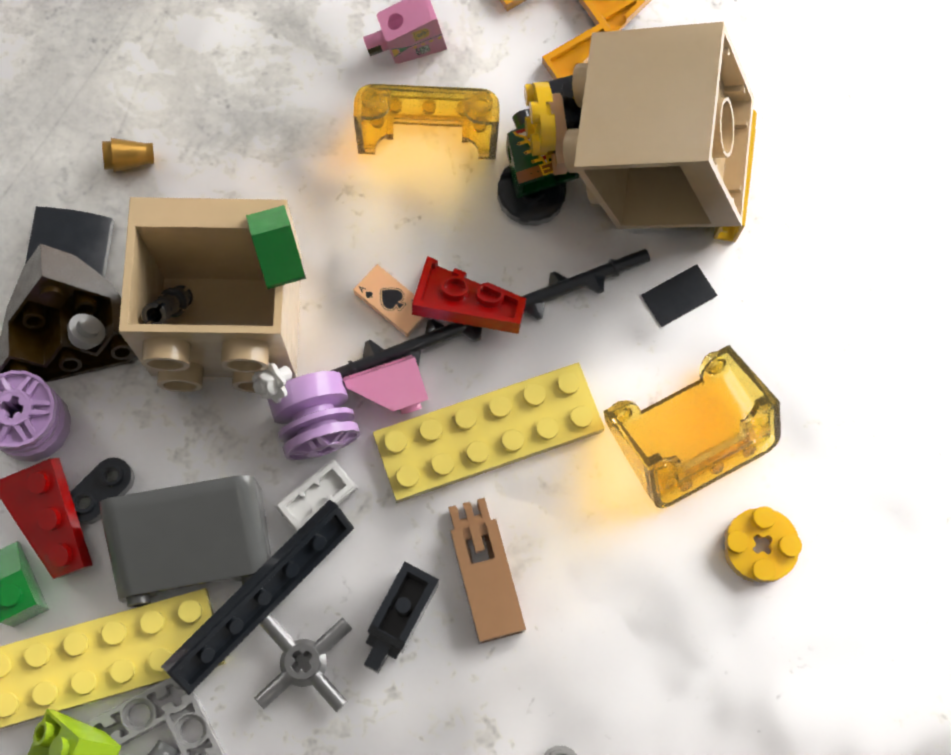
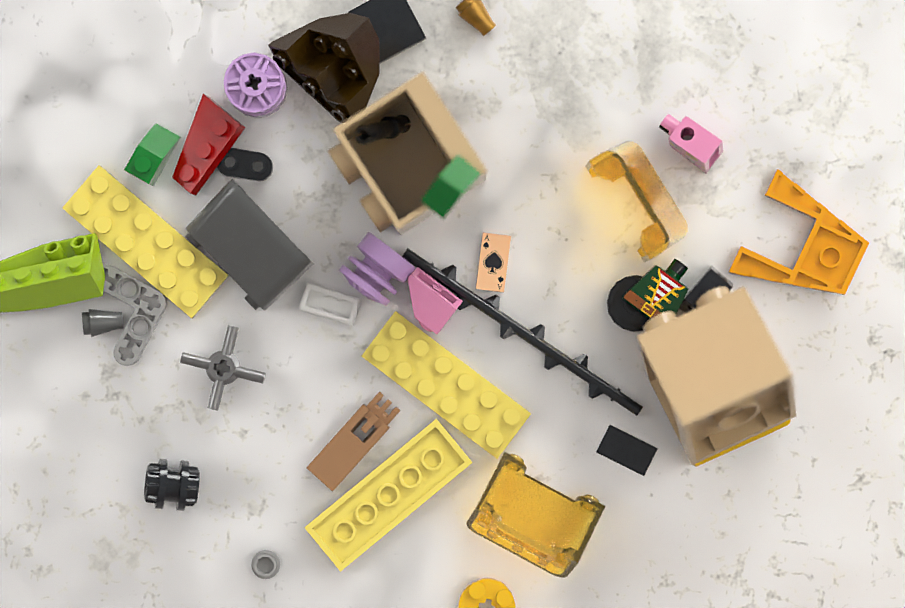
camera: 65 degrees right, 15 degrees up
light grey plate [67,314,105,350] -> none
black tile [161,500,354,695] -> none
white plant [252,363,292,404] -> none
black hinge [364,561,439,673] -> none
red wing [411,256,526,334] -> none
yellow plate [524,81,556,156] -> none
light nougat tile [546,93,568,175] -> none
none -> light yellow plate [304,418,473,572]

